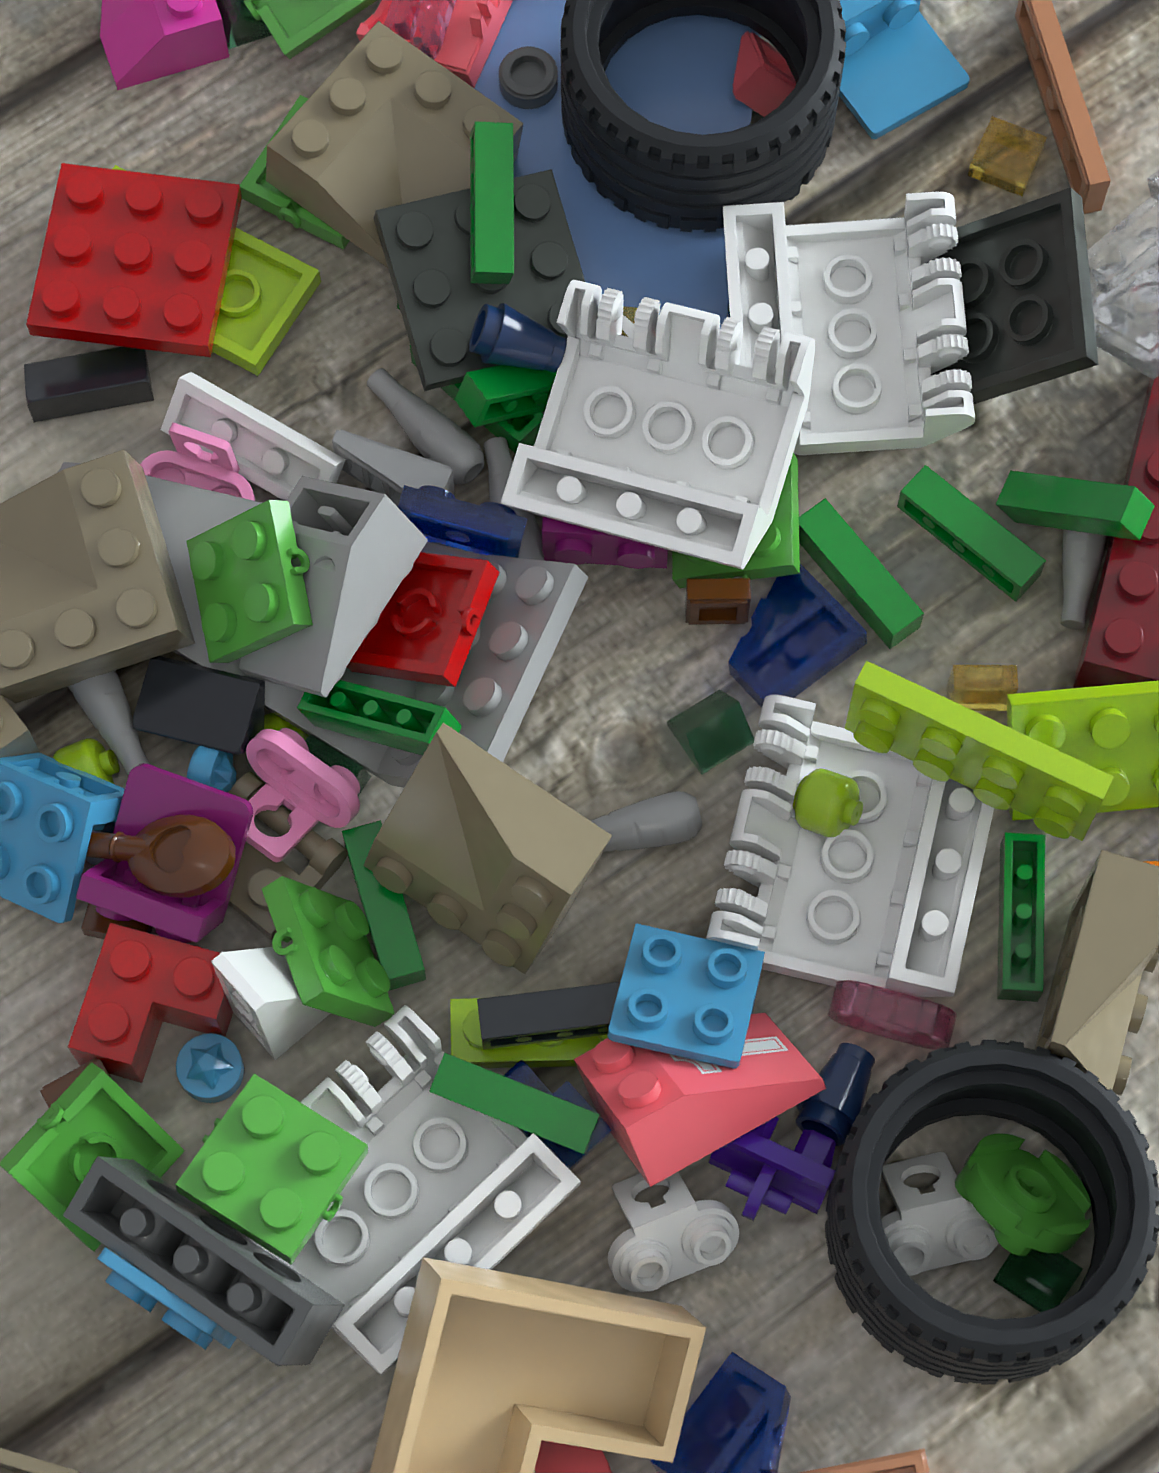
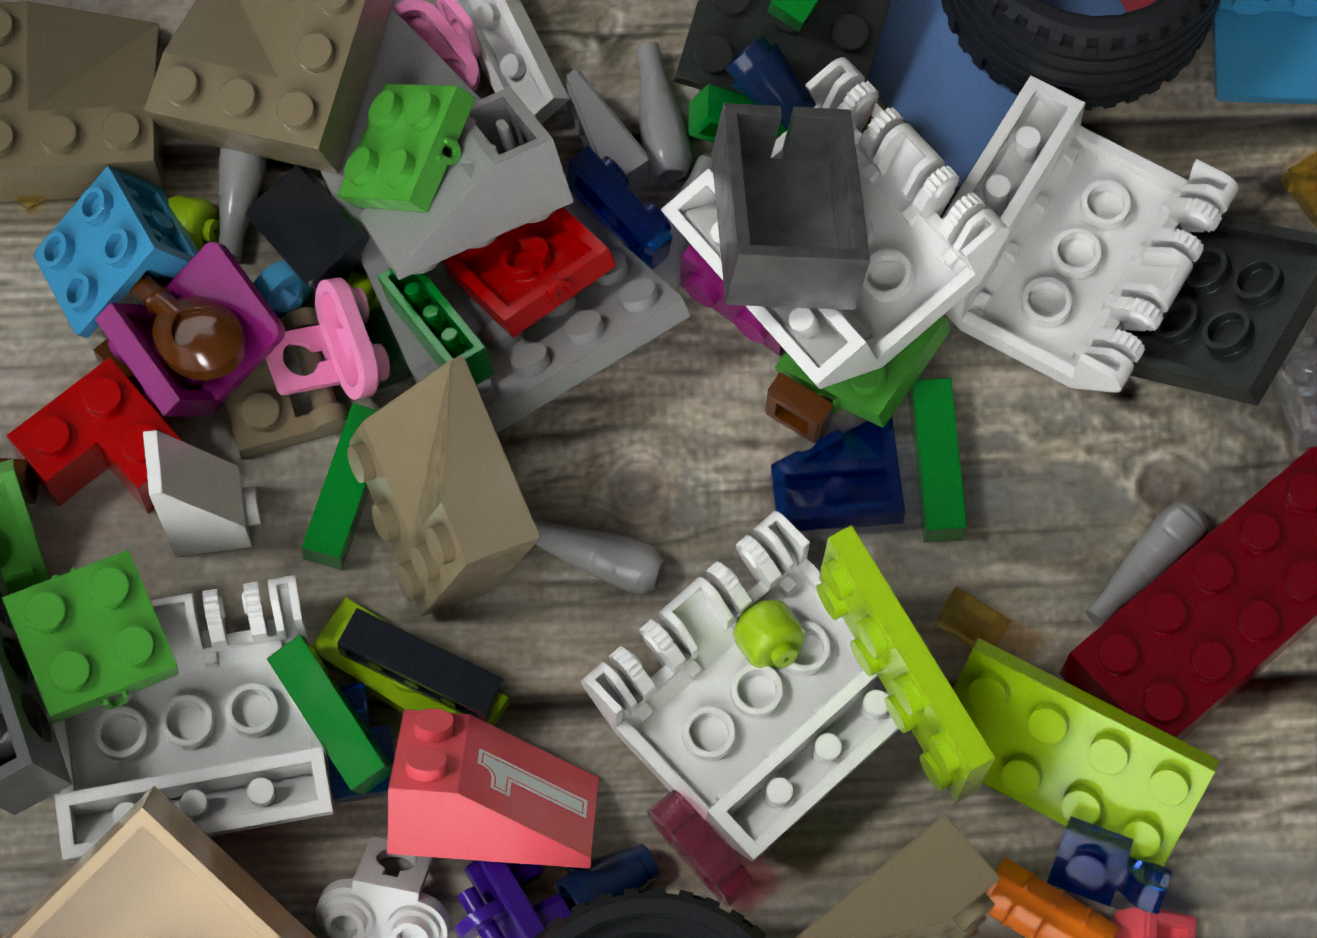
camera: 30 degrees right, 0 degrees up
dark azure tile [176,1033,244,1103] -> none
bright green plate [262,876,395,1027] -> none
dark azure bracket [608,923,765,1068] -> none
clear green slope [667,690,754,775] -> none
green piece [897,465,1046,602] -> none
green piece [996,470,1155,540] -> none
green piece [997,832,1046,1002] -> none
none -> flat silver piece [711,103,870,310]

